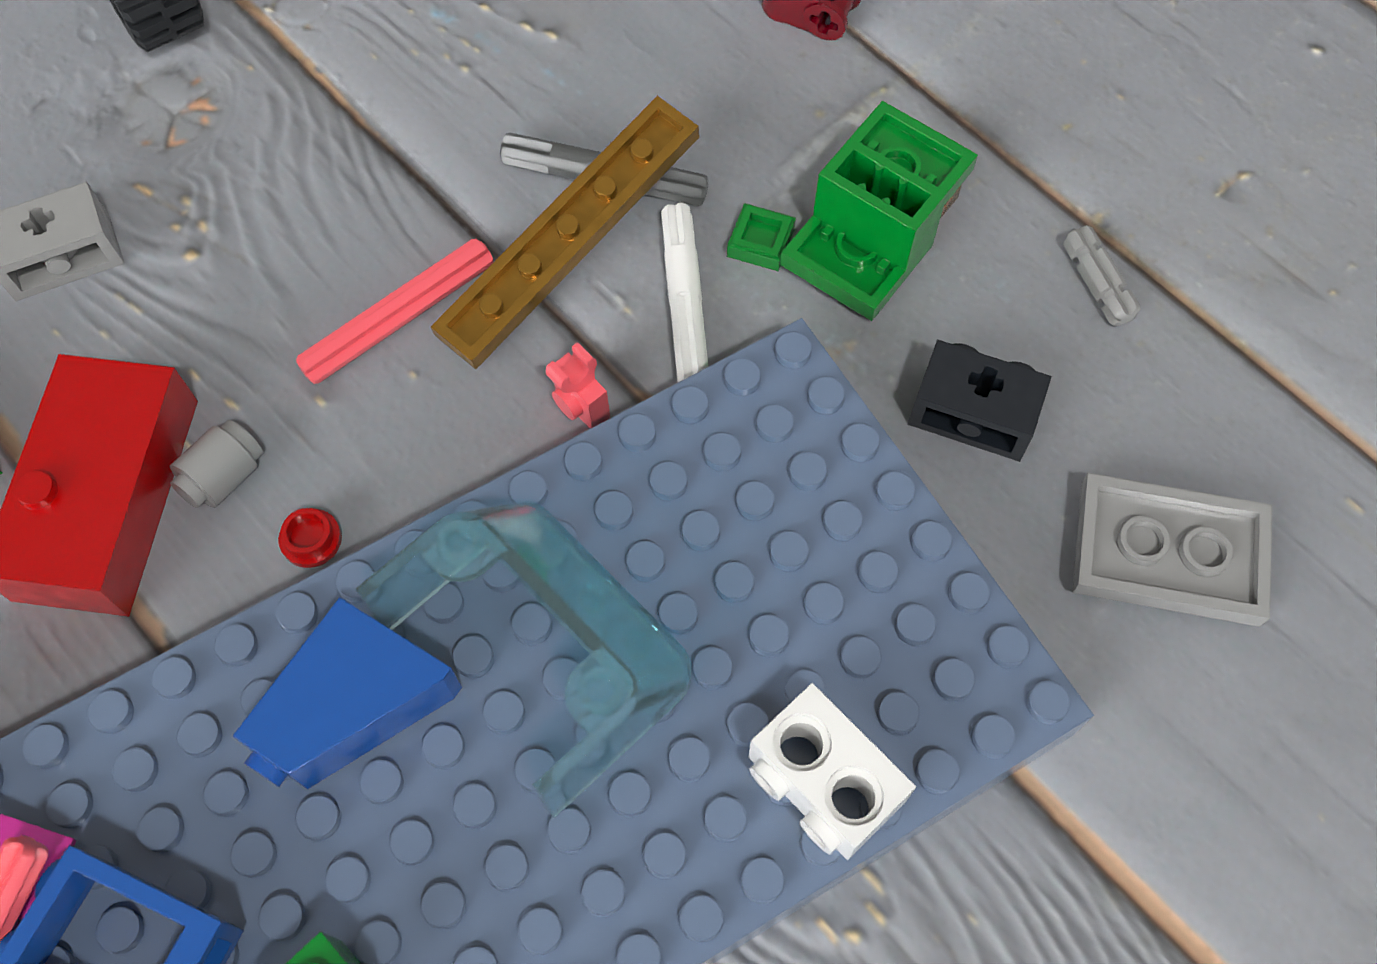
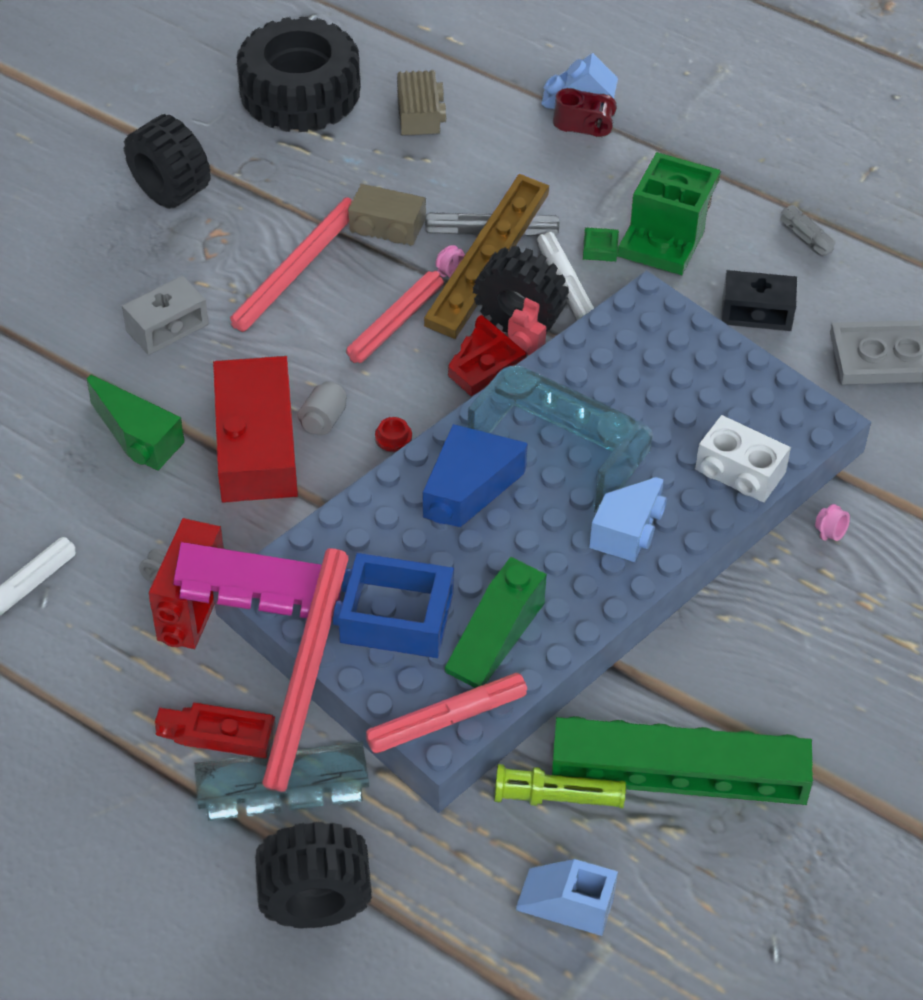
camera: 15 degrees left, 15 degrees down
none -> coral axle [230,197,353,332]
none -> dark tan brick [348,183,426,246]
none -> bright pink plate [436,245,465,278]
none -> red wing [448,315,527,397]
none -> black tyre [473,246,569,333]
none -> light blue slope [589,477,667,562]
none -> bright pink plate [815,504,850,541]

